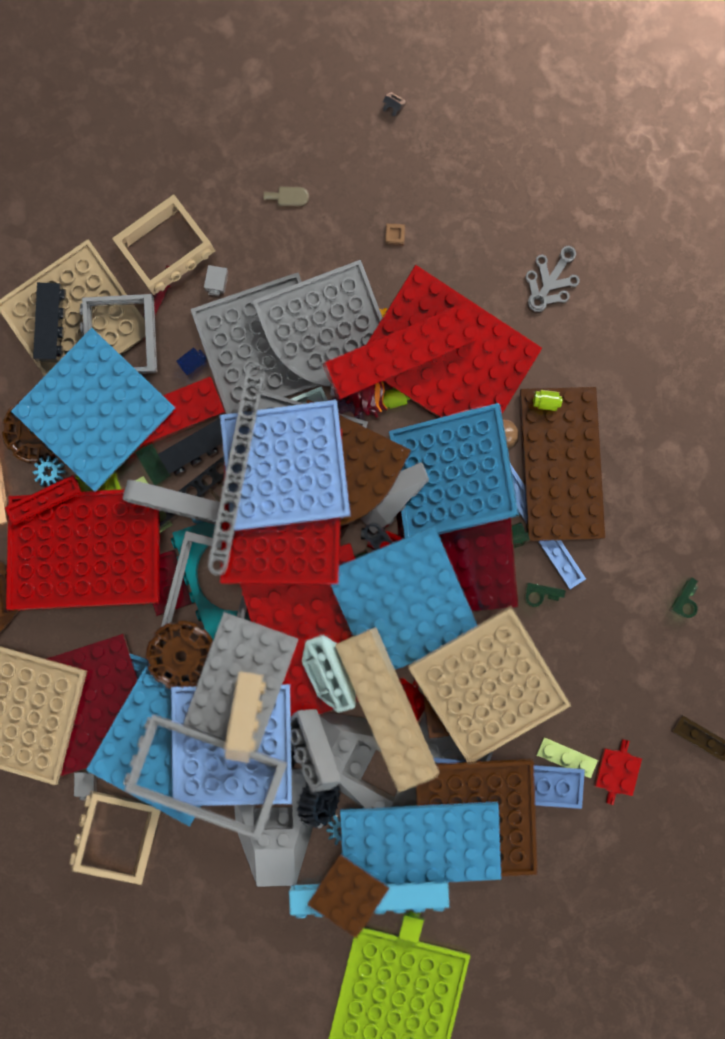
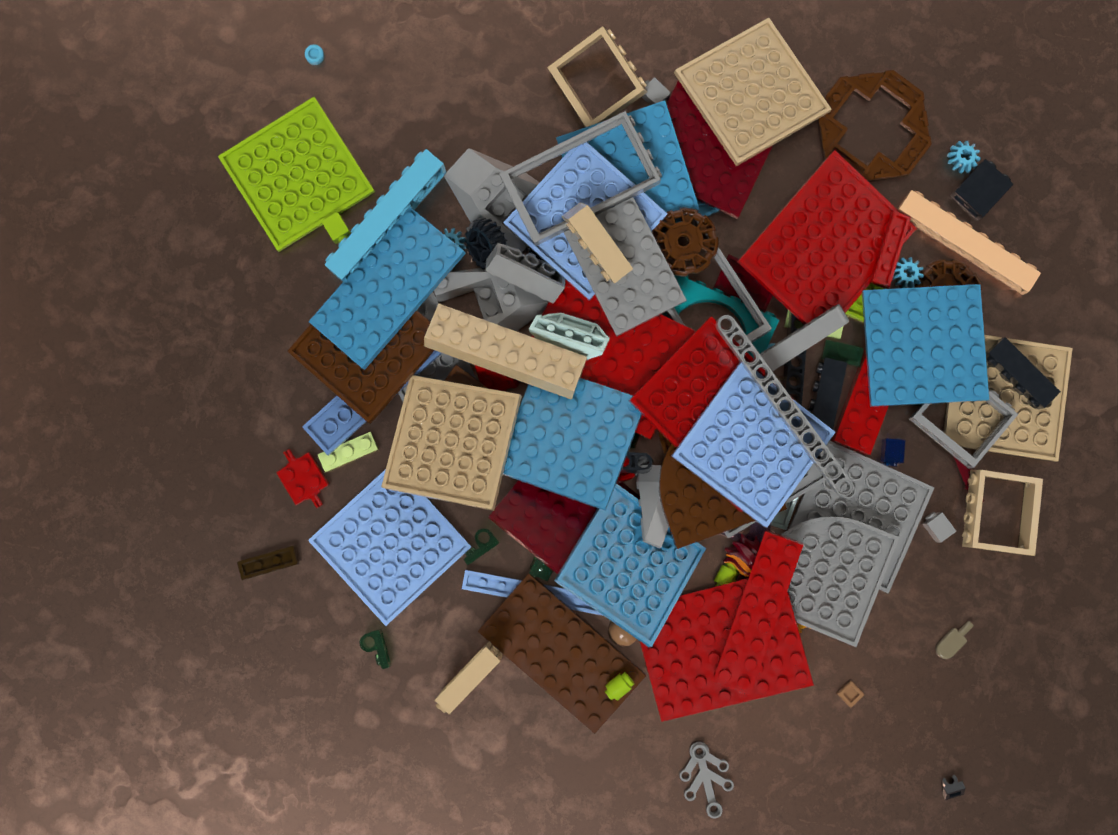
camera: 130 degrees right, 0 degrees up
reddish brown plate [307,854,390,939] -> none
none -> light blue plate [308,469,472,626]
none -> tan window [435,641,503,714]

